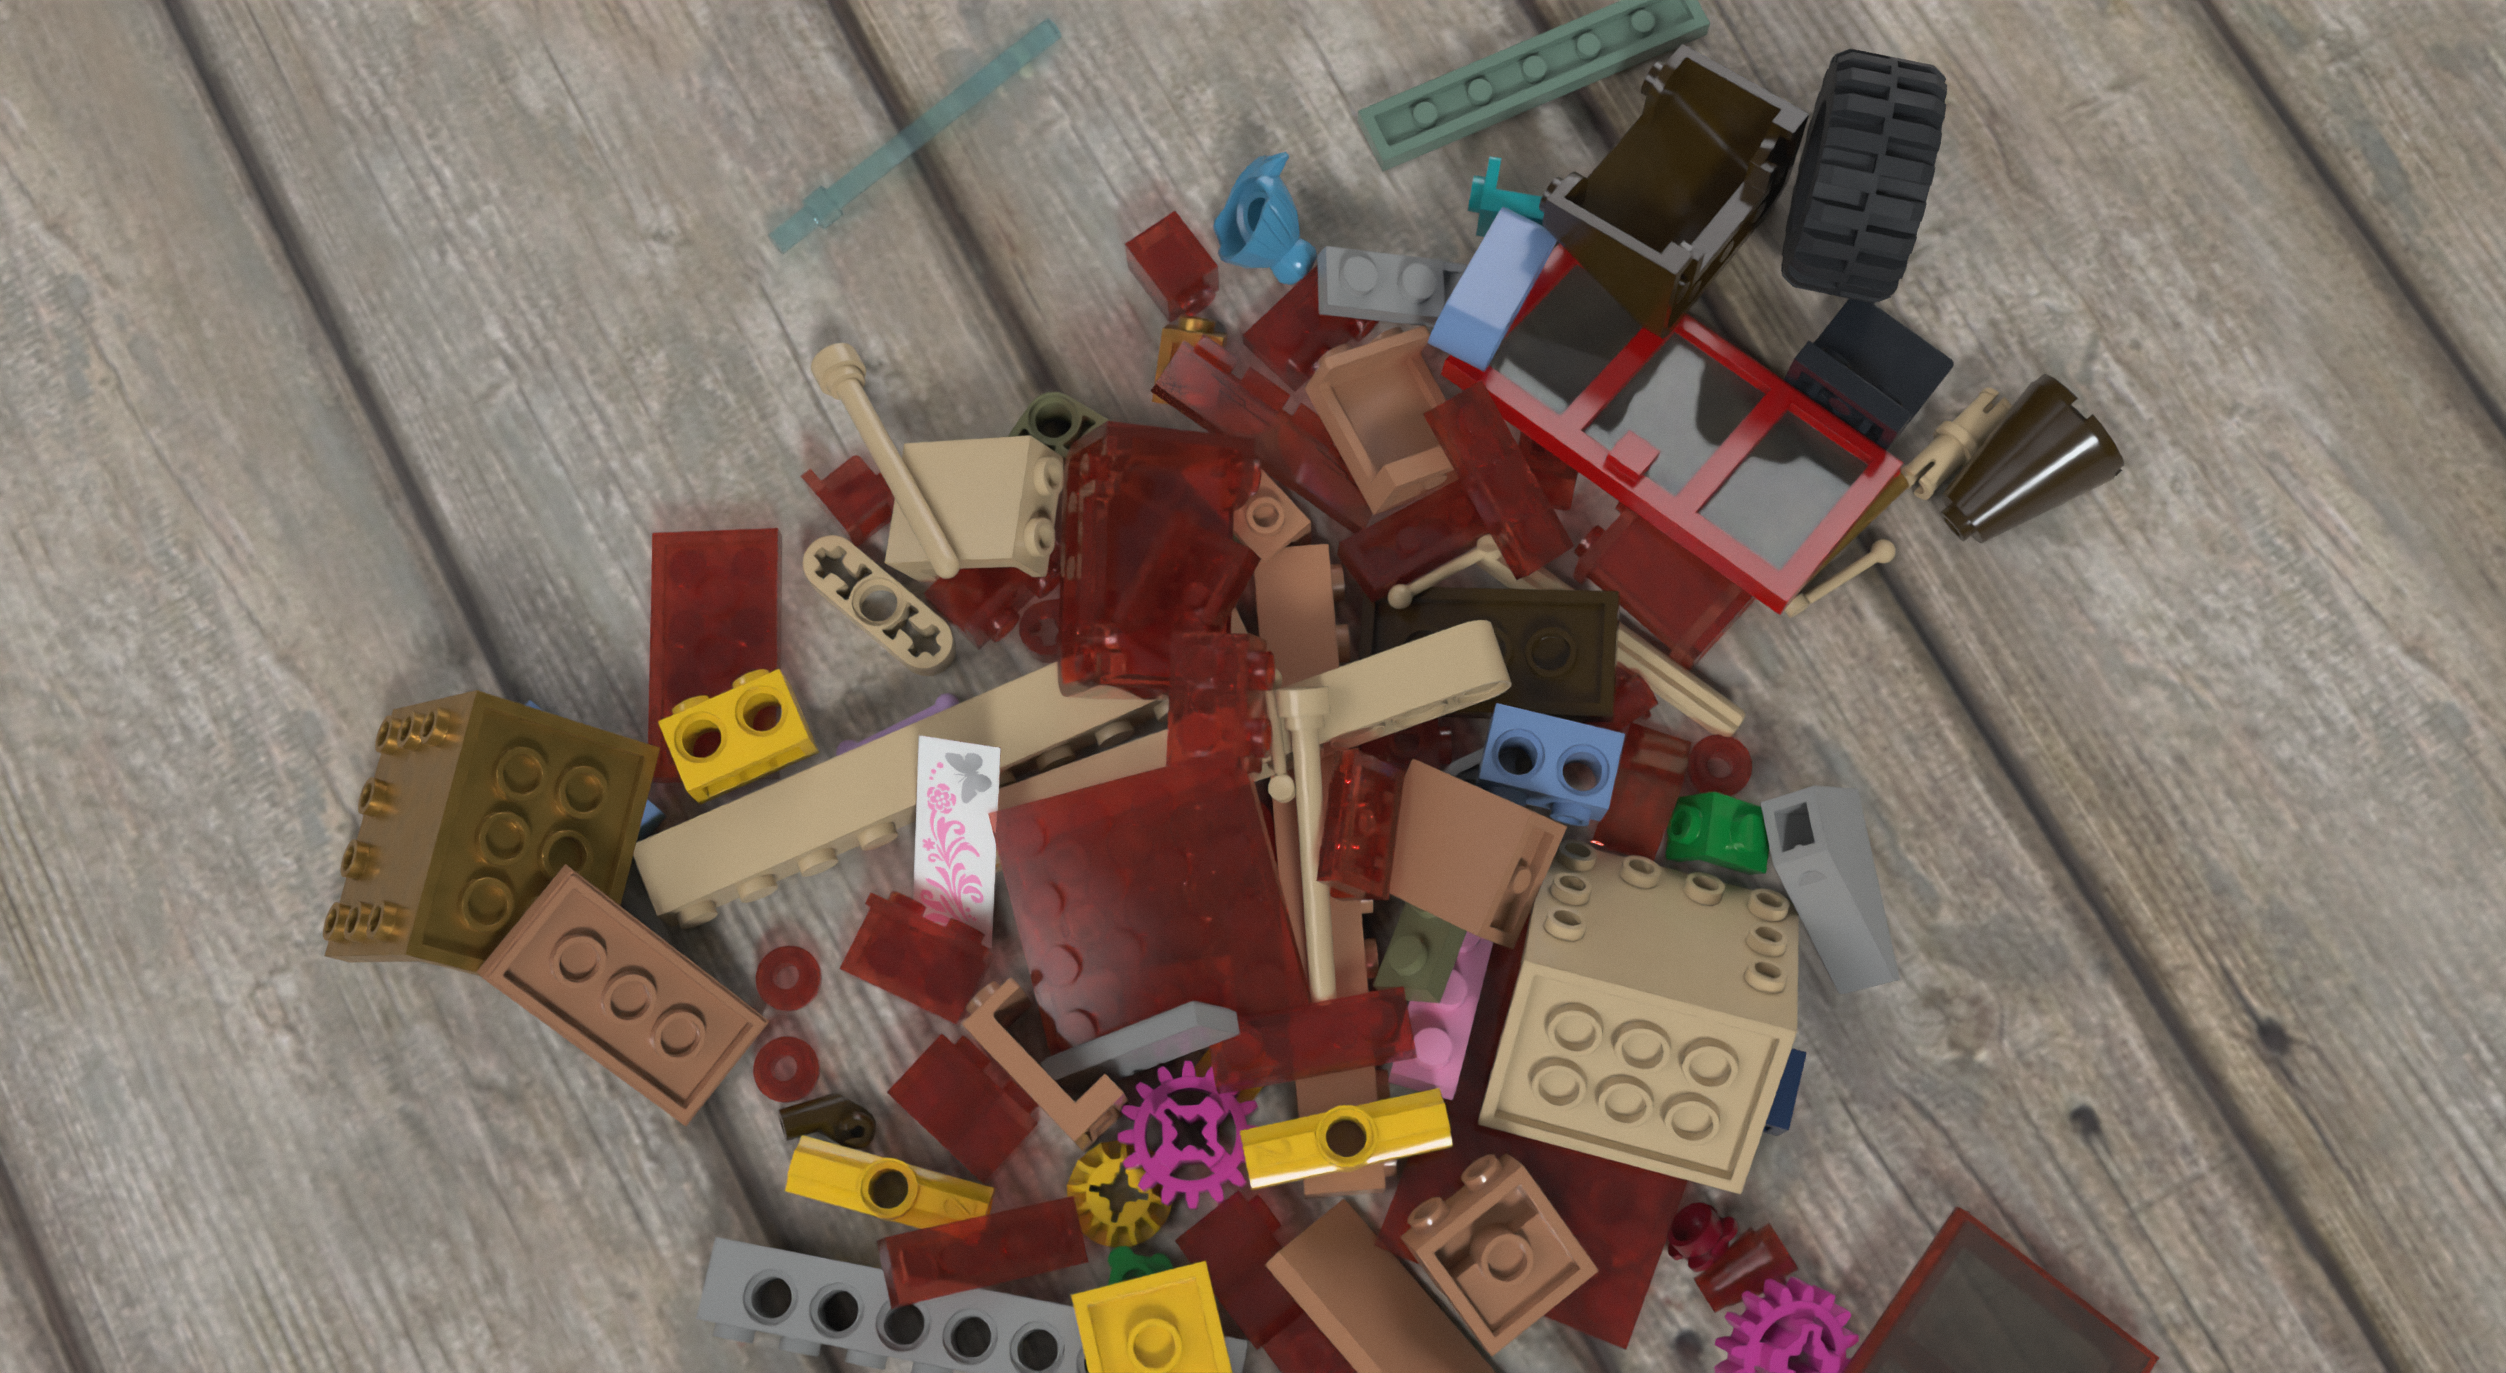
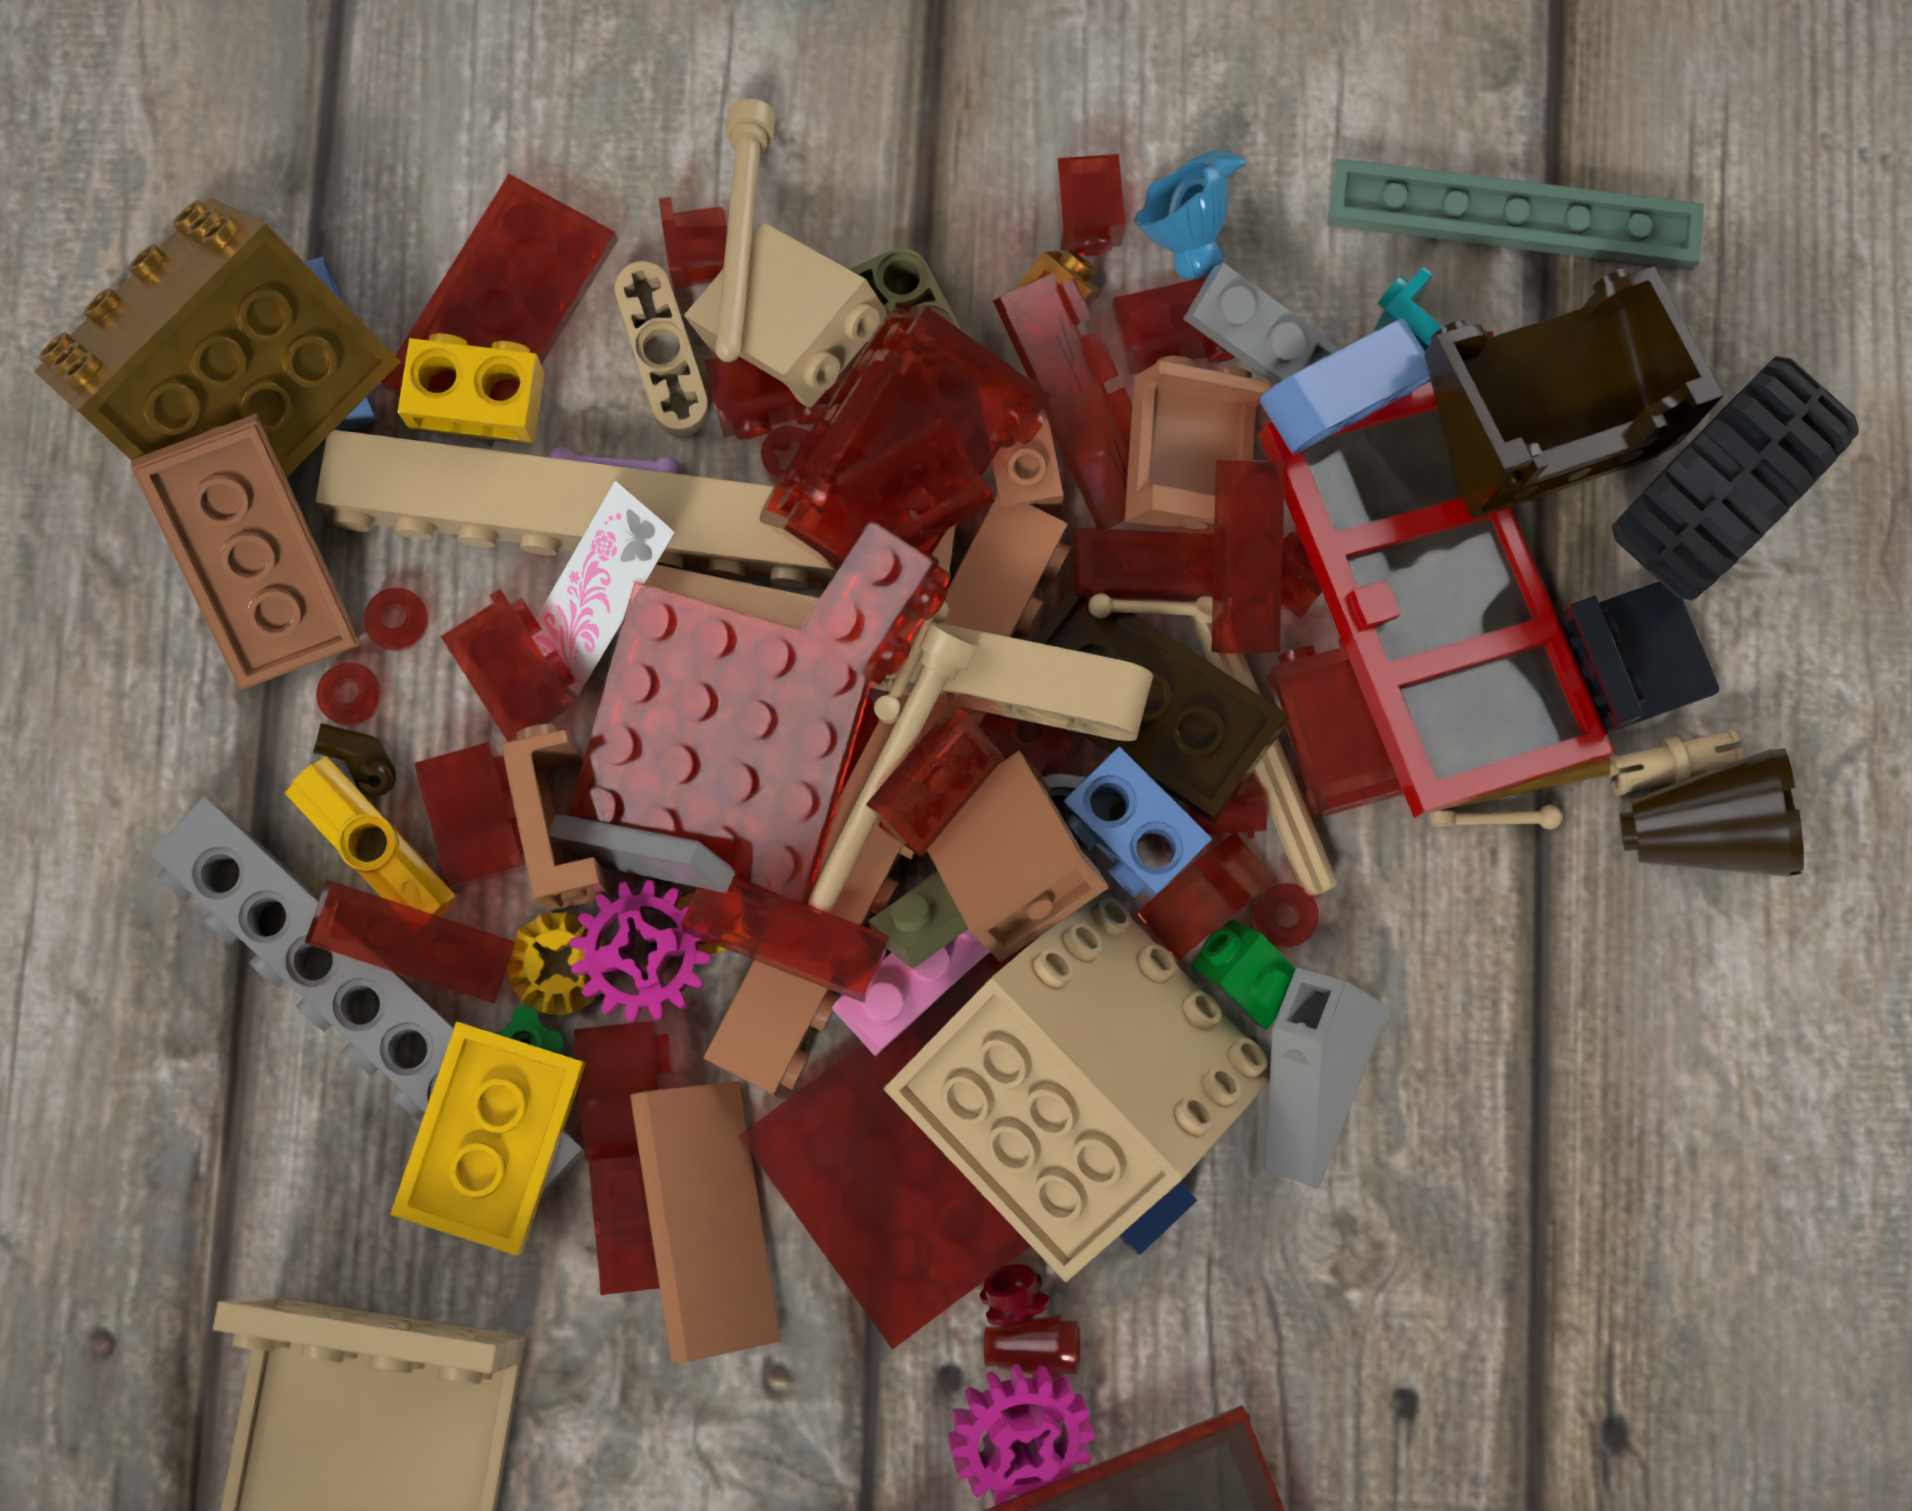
camera: 25 degrees right, 5 degrees up
yellow piece [1239,1088,1453,1190] -> none
nougat plate [1400,1153,1599,1357] -> none

